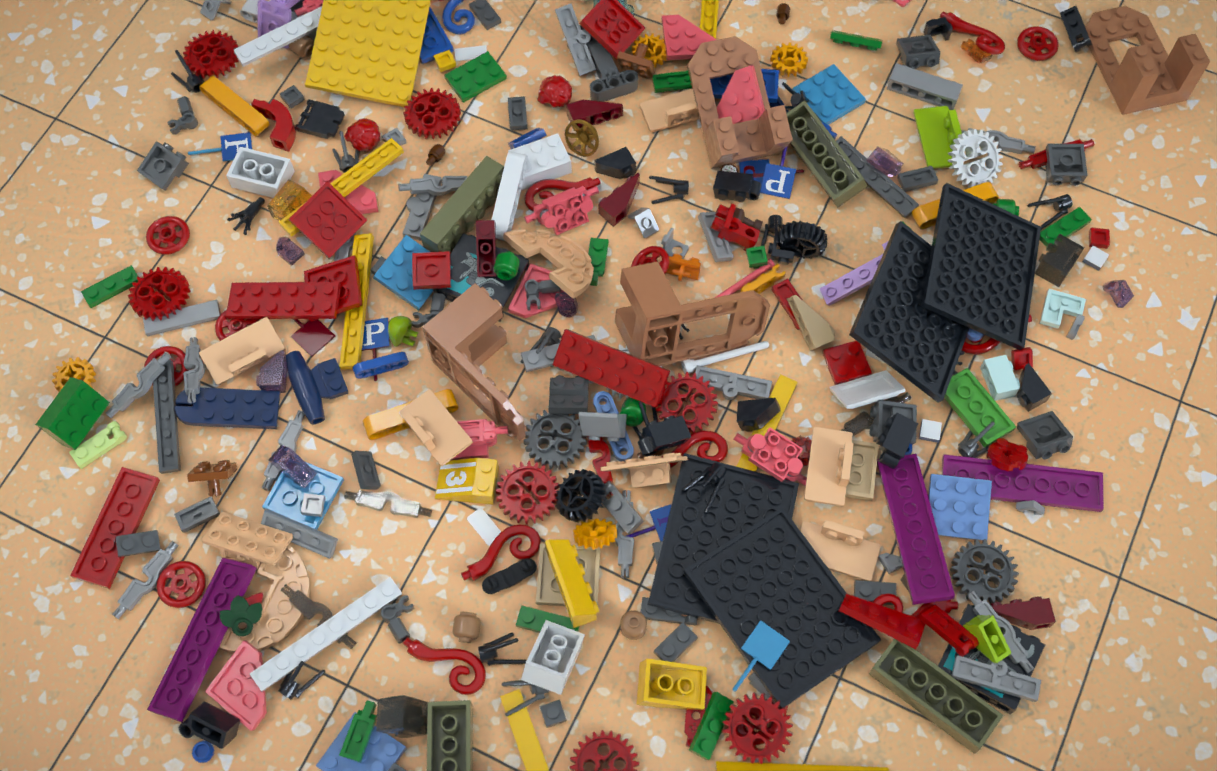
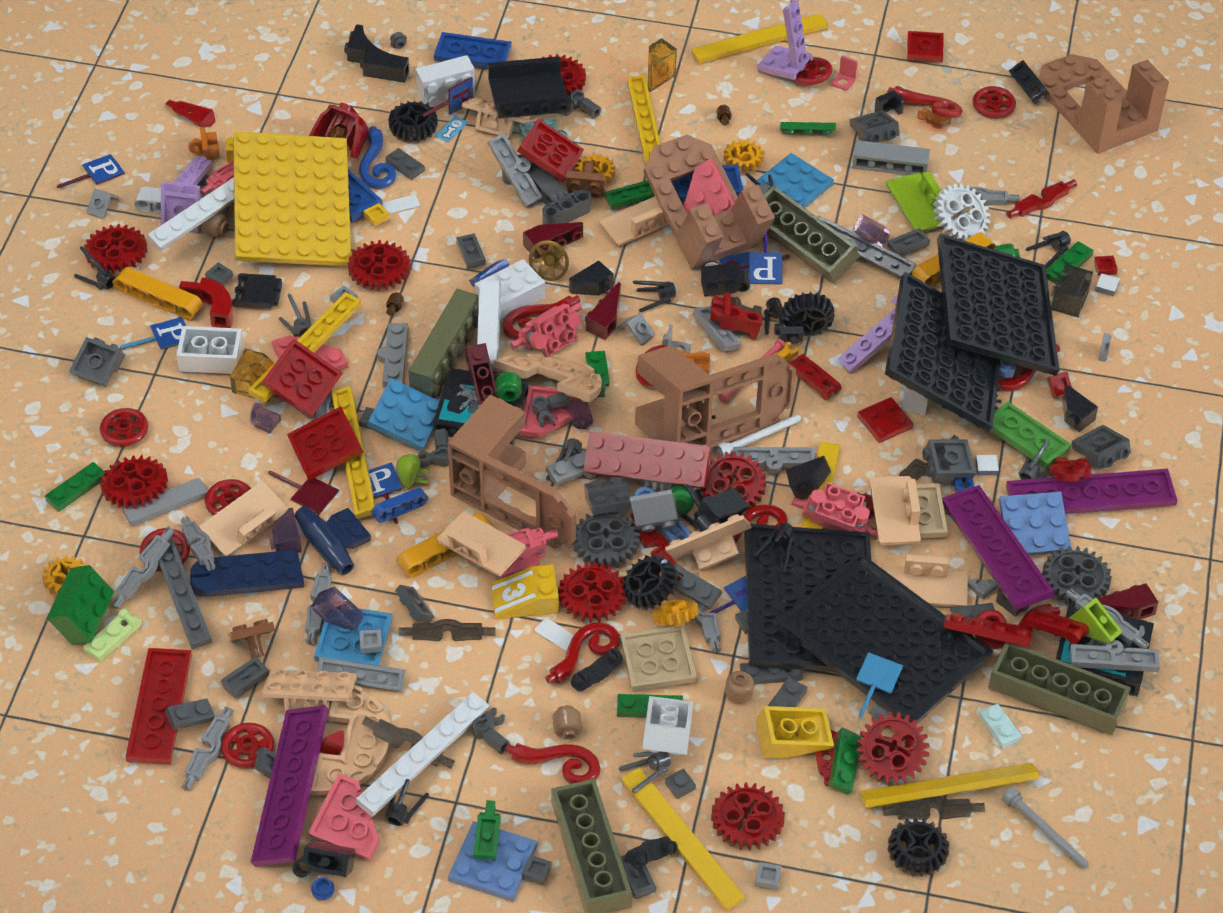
camera: 15 degrees left, 15 degrees down
dark grey bar [167,96,198,135] -> none
dark green plate [220,595,262,637] -> none
red plate [226,282,341,319] -> none
black piece [227,197,265,235] -> none
red hair [344,118,381,152] -> none
clear smoke piece [376,695,428,738] -> none
light grey piece [398,176,467,196] -> none
red plate [412,251,451,290] -> none
green plate [444,51,507,103] -> none
black plant [478,633,527,666] -> none
red hair [537,75,572,108] -> none
yellow slope [545,539,599,628] -> none
coral plate [661,15,717,60] -> none
green tile [746,246,768,269] -> none
tan slope [787,295,835,350] -> none
white piece [829,370,905,409] -> none
black hinge [876,412,918,469] -> none
light aqua brick [980,355,1020,401] -> none
light grey tile [1016,500,1045,515] -> none
light aqua plate [1040,289,1086,329] -> none
dark grey plate [1046,144,1088,186] -> none
plate [1103,280,1134,308] -> none
none -> dark grey plate [254,747,276,779]
none -> light aqua plate [978,704,1022,749]

